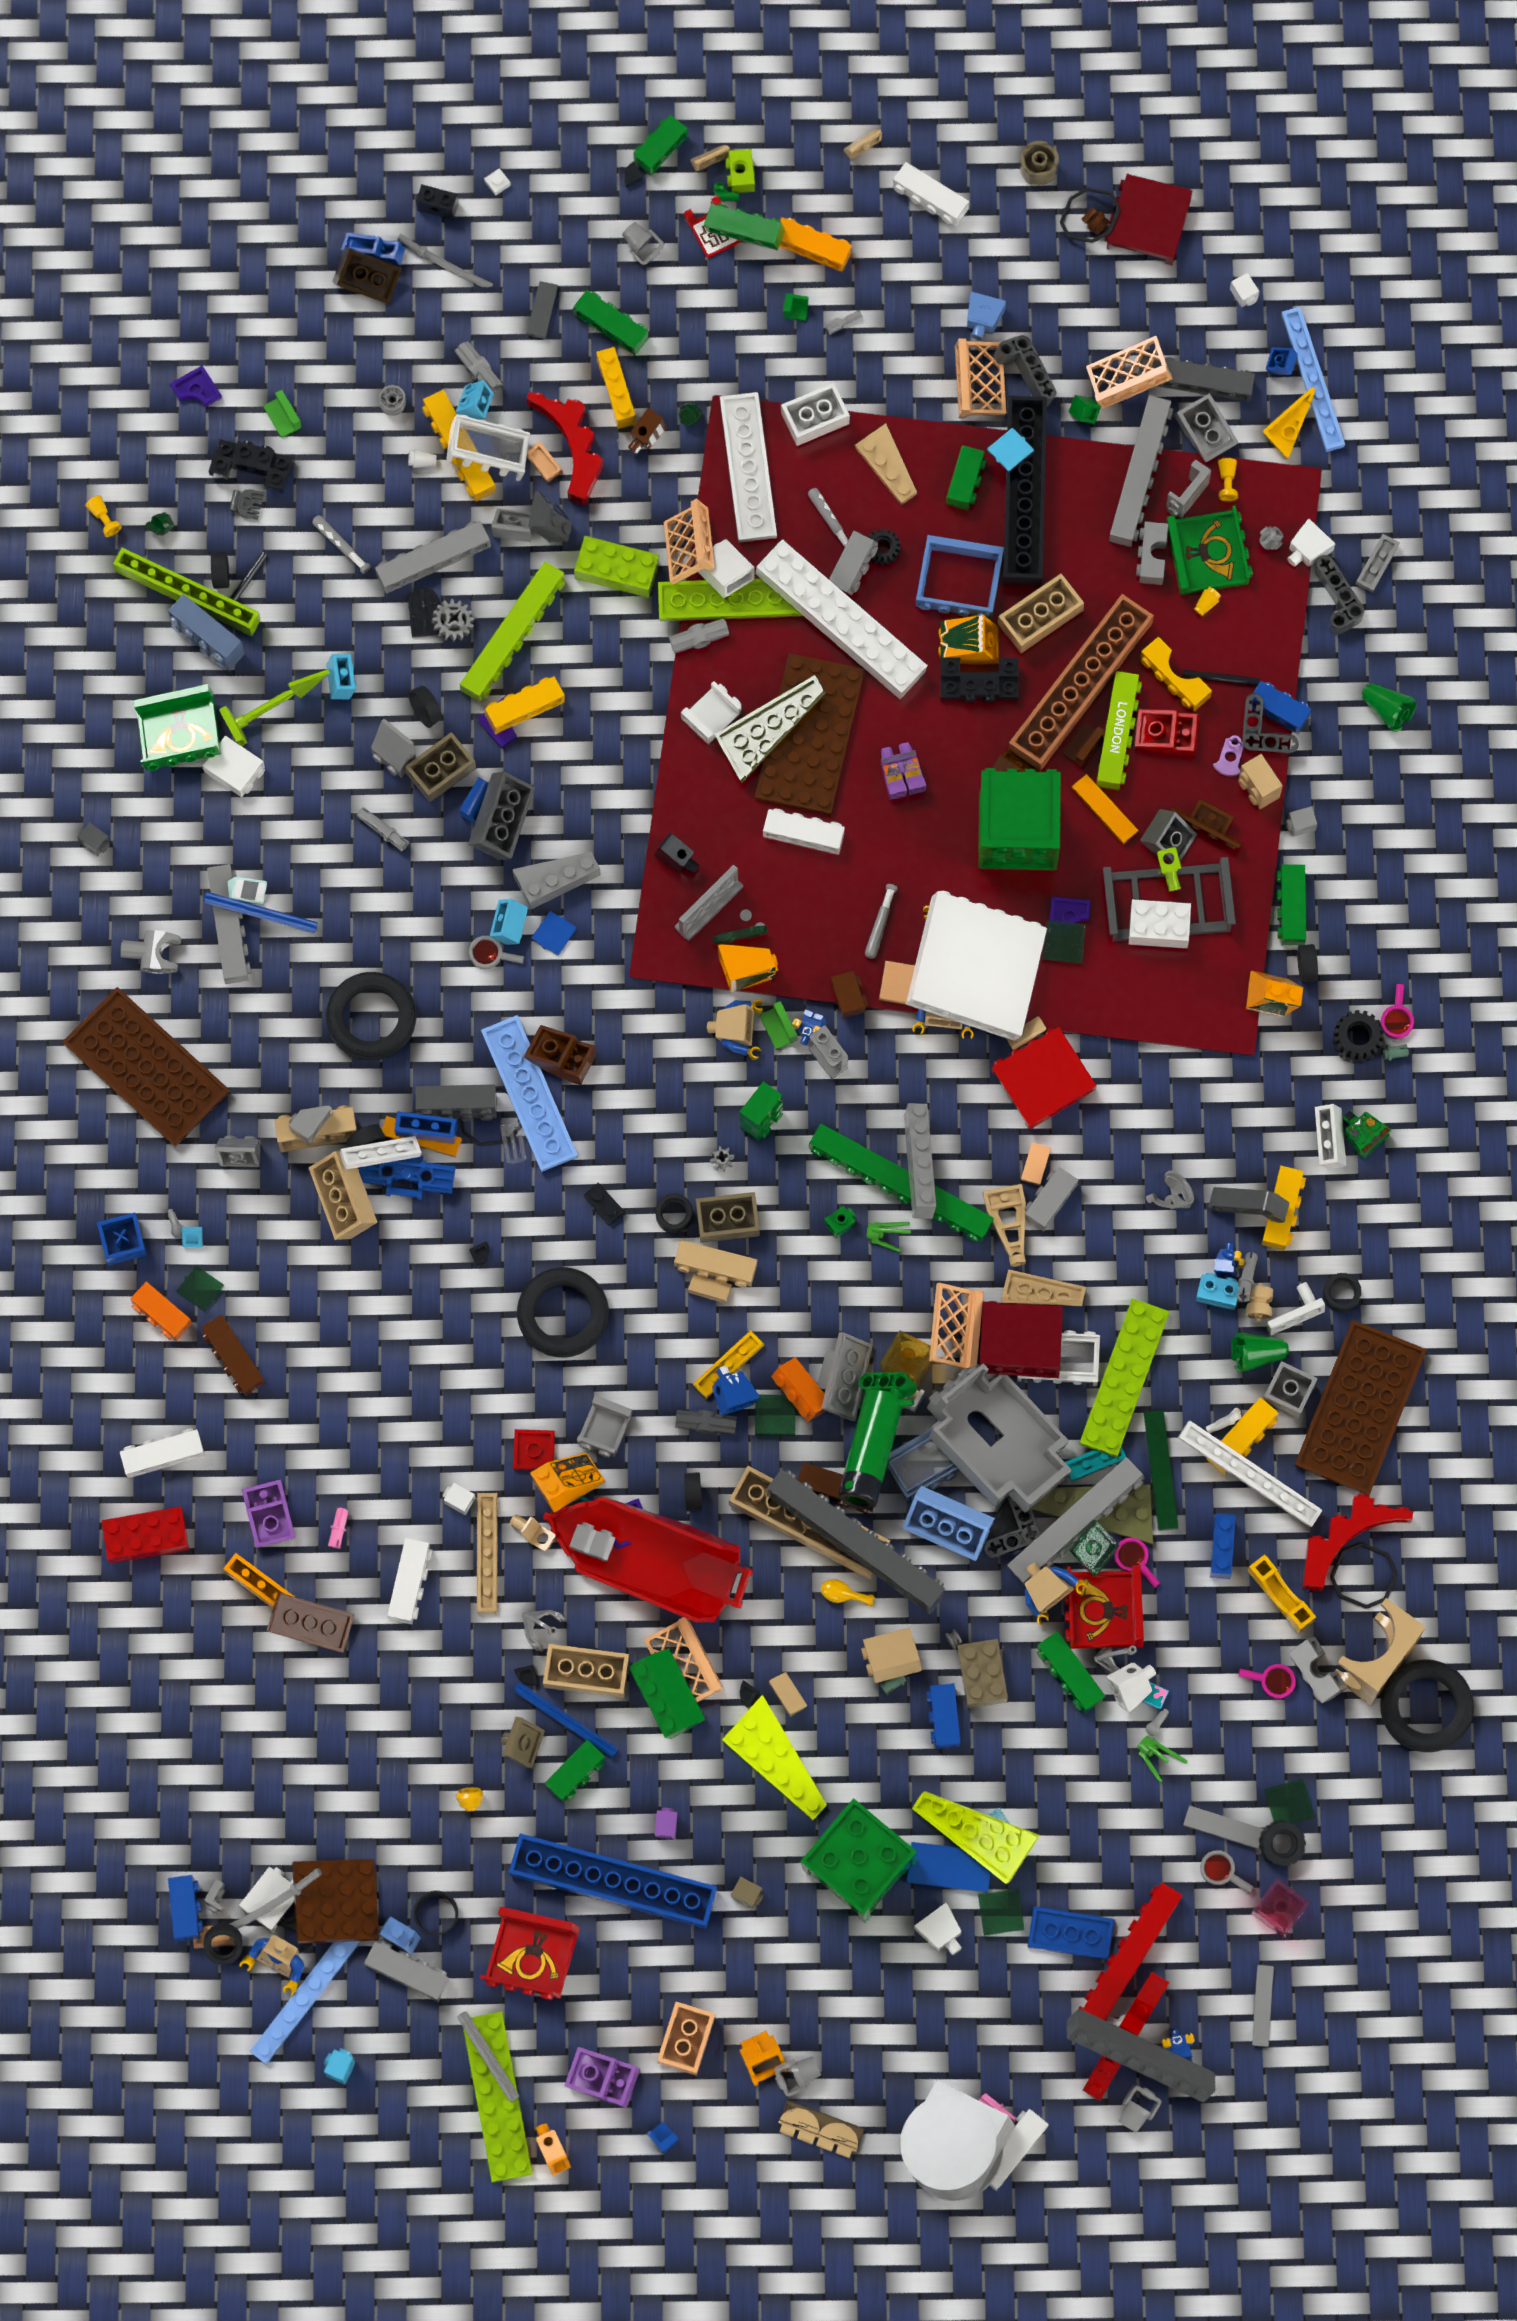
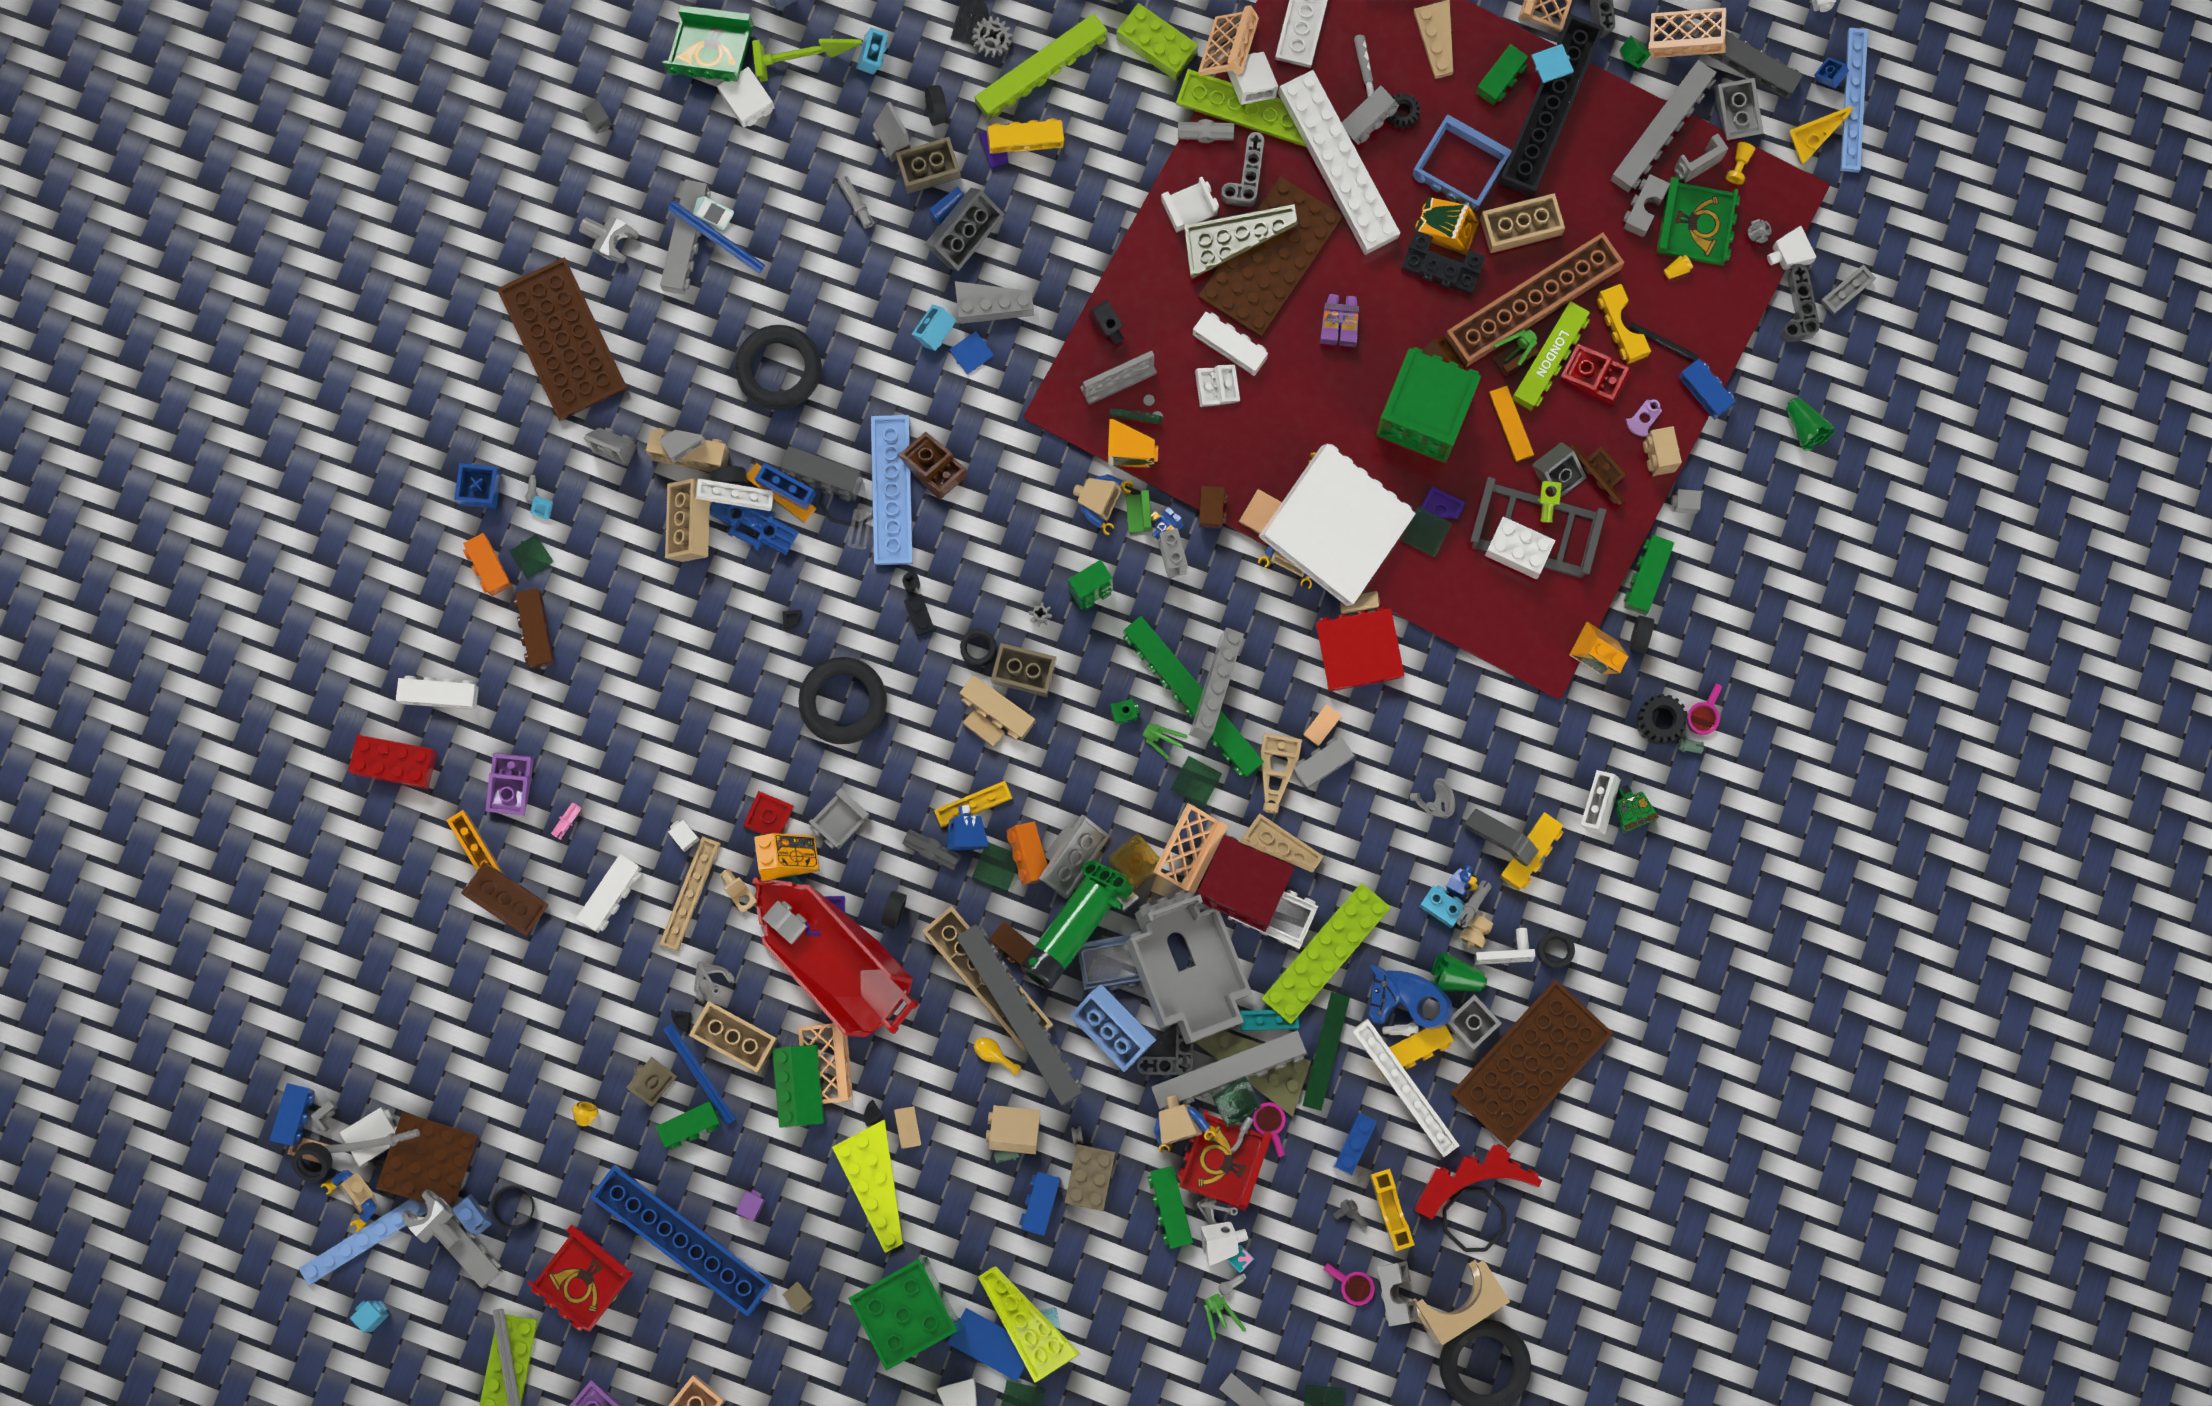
camera: 20 degrees right, 5 degrees up
piece [469,936,524,969] -> none
light grey piece [865,884,898,959] -> none
dark grey beam [1242,693,1299,753] -> none
none -> light grey connector [402,1190,461,1250]
none -> black bush [902,572,920,593]
none -> clear green tile [1170,756,1222,808]
none -> white slope [1195,365,1240,407]
none -> light grey beam [1221,132,1264,207]
none -> light grey piece [1230,1117,1253,1153]
none -> dark grey piece [1333,1199,1368,1229]
none -> blue animal [1369,964,1453,1029]
none -> bright green plant [1494,329,1537,365]

